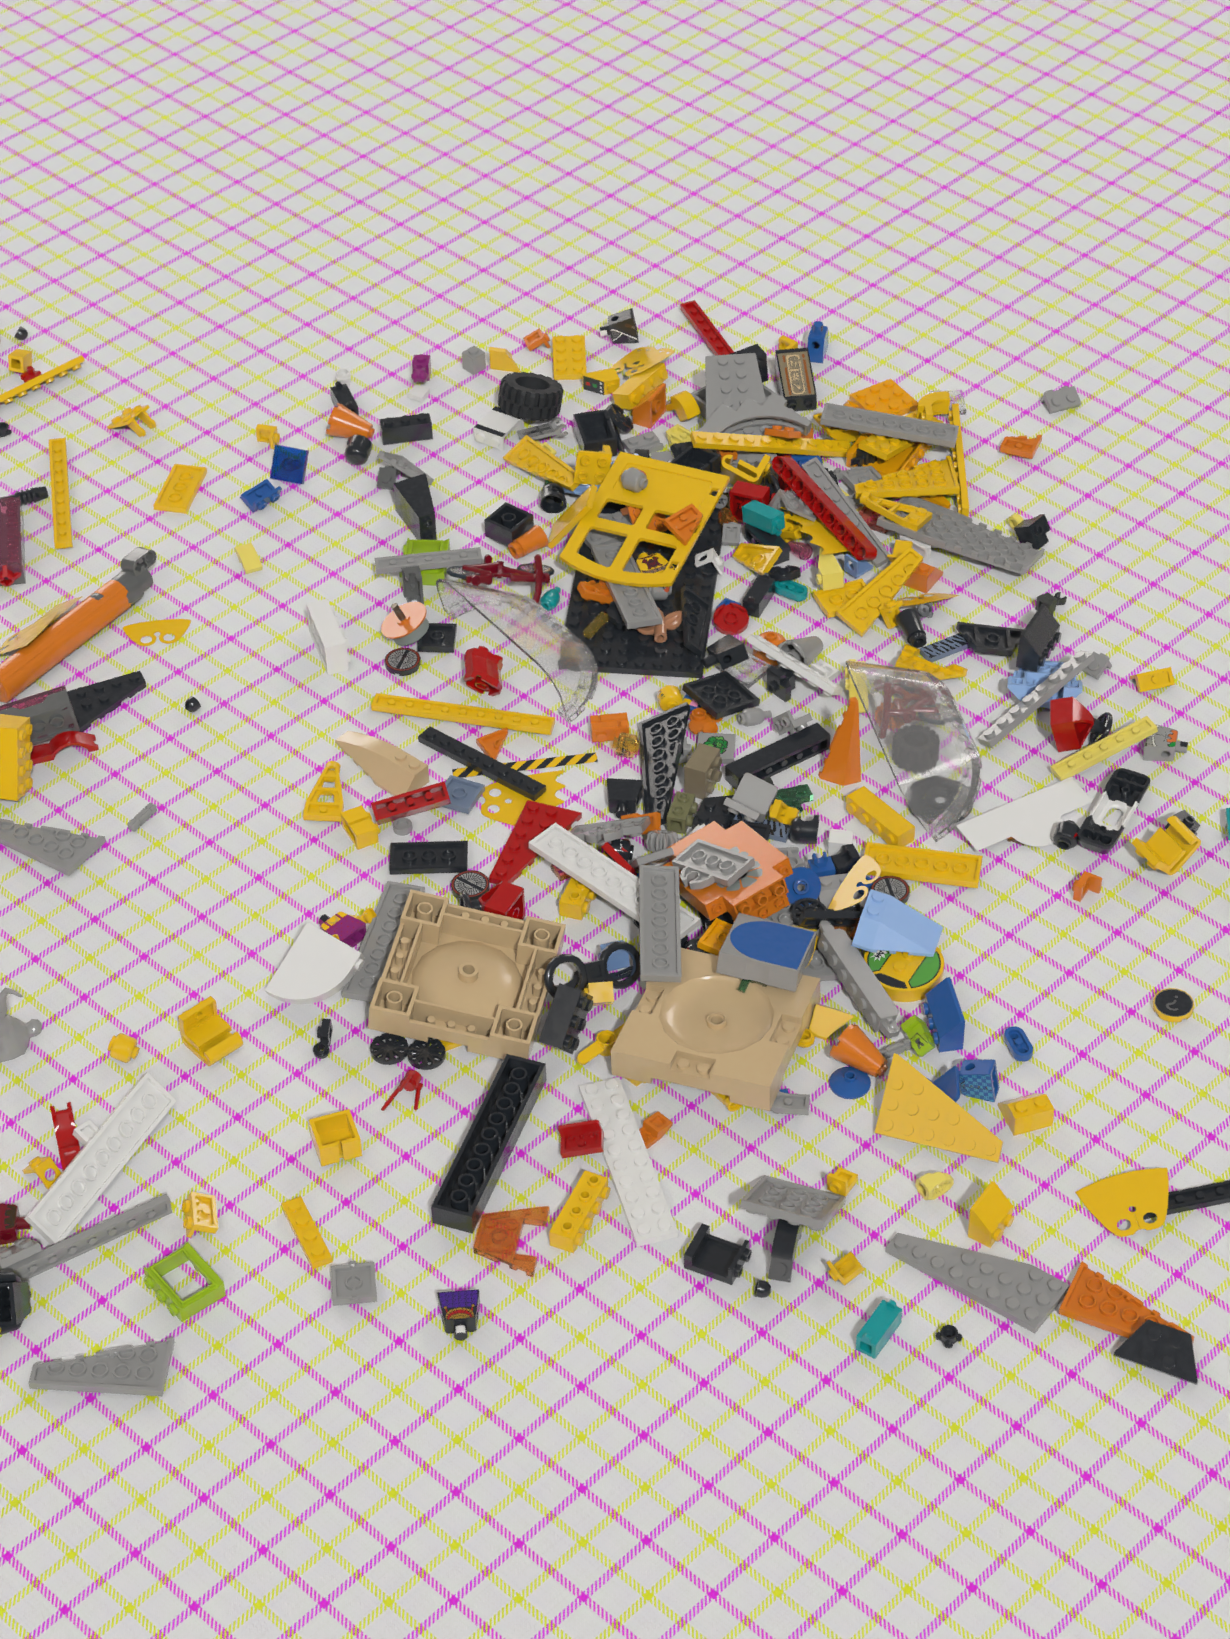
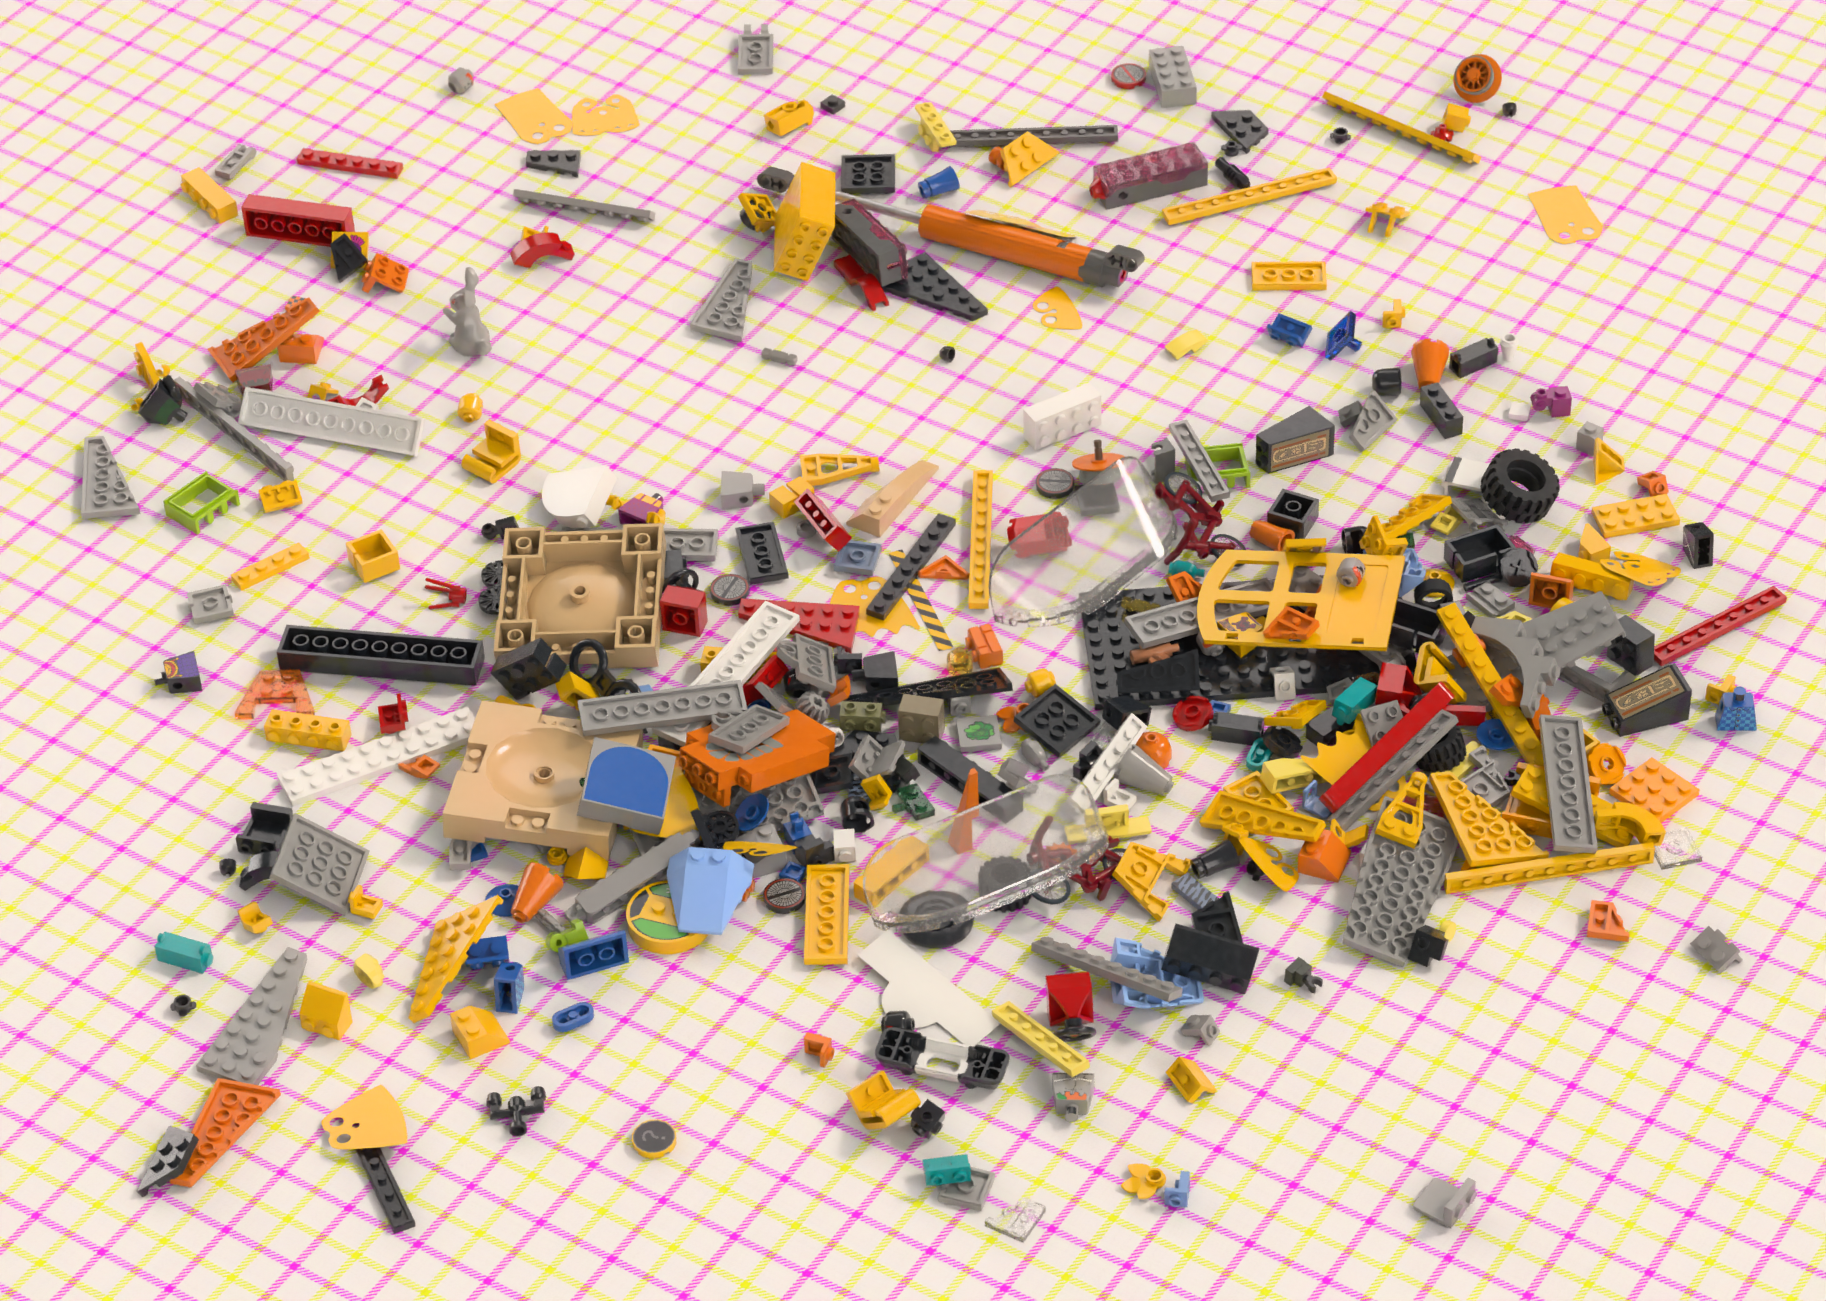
camera: 80 degrees right, 0 degrees up
none -> black piece [486,1086,546,1137]
none -> light grey torso [721,471,765,510]
none -> black bracket [834,646,863,674]
none -> yellow piece [1528,185,1603,244]

